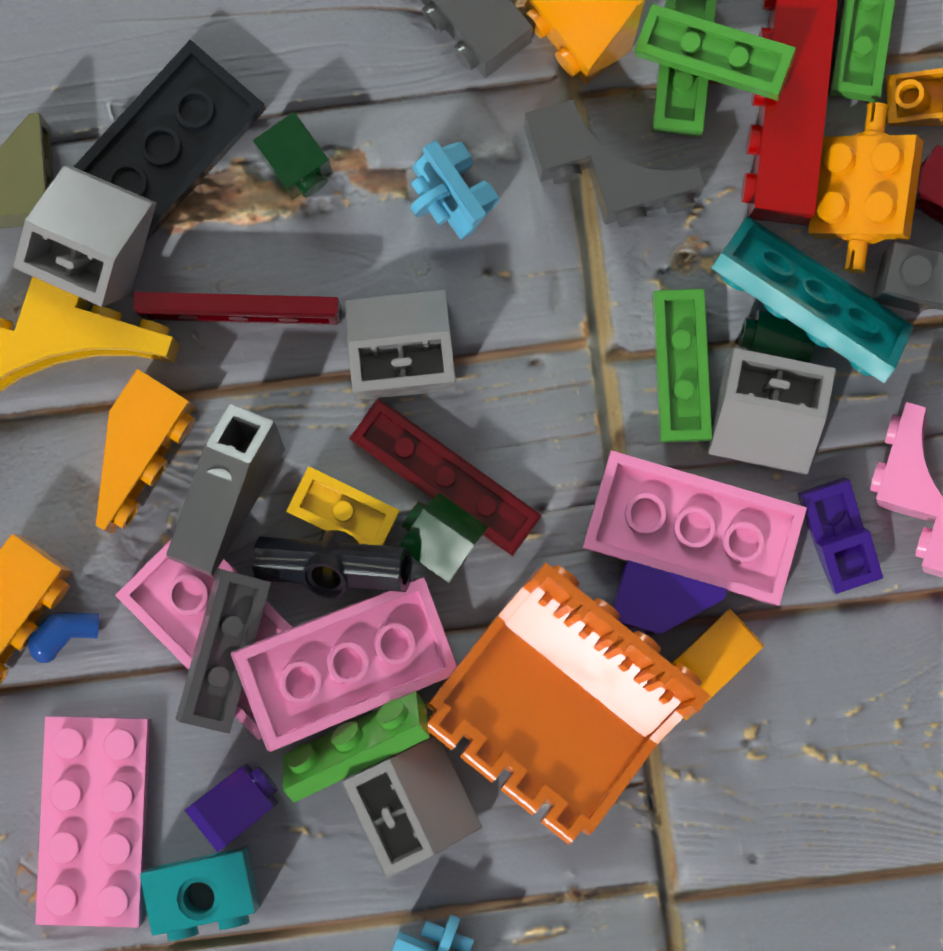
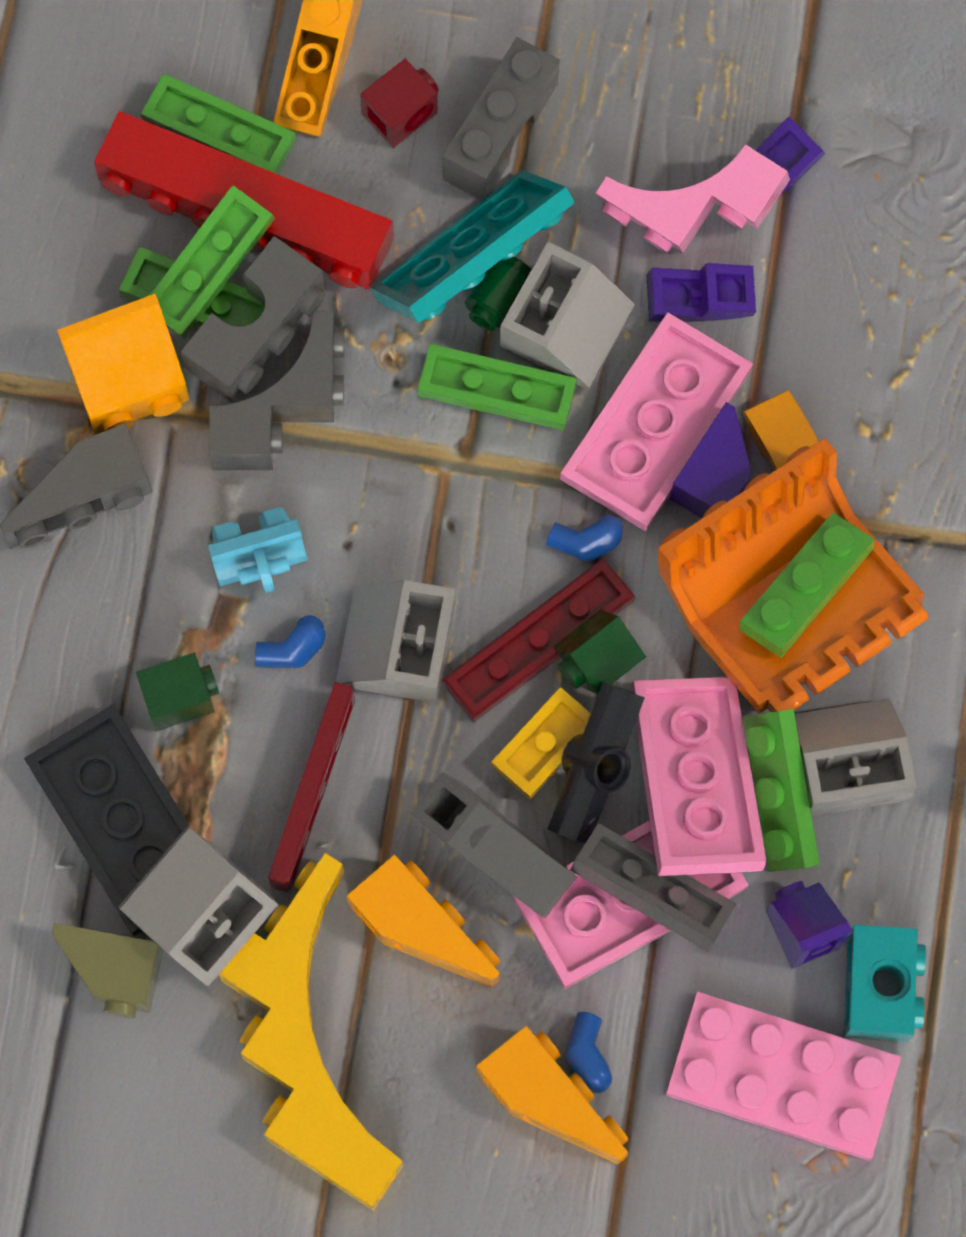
camera: 75 degrees left, 10 degrees down
light orange plate [808,102,924,274] -> none
none -> dark grey arch [180,236,326,403]
none -> blue arm [255,615,326,668]
none -> blue arm [546,515,623,561]
none -> bright green plate [740,512,874,658]

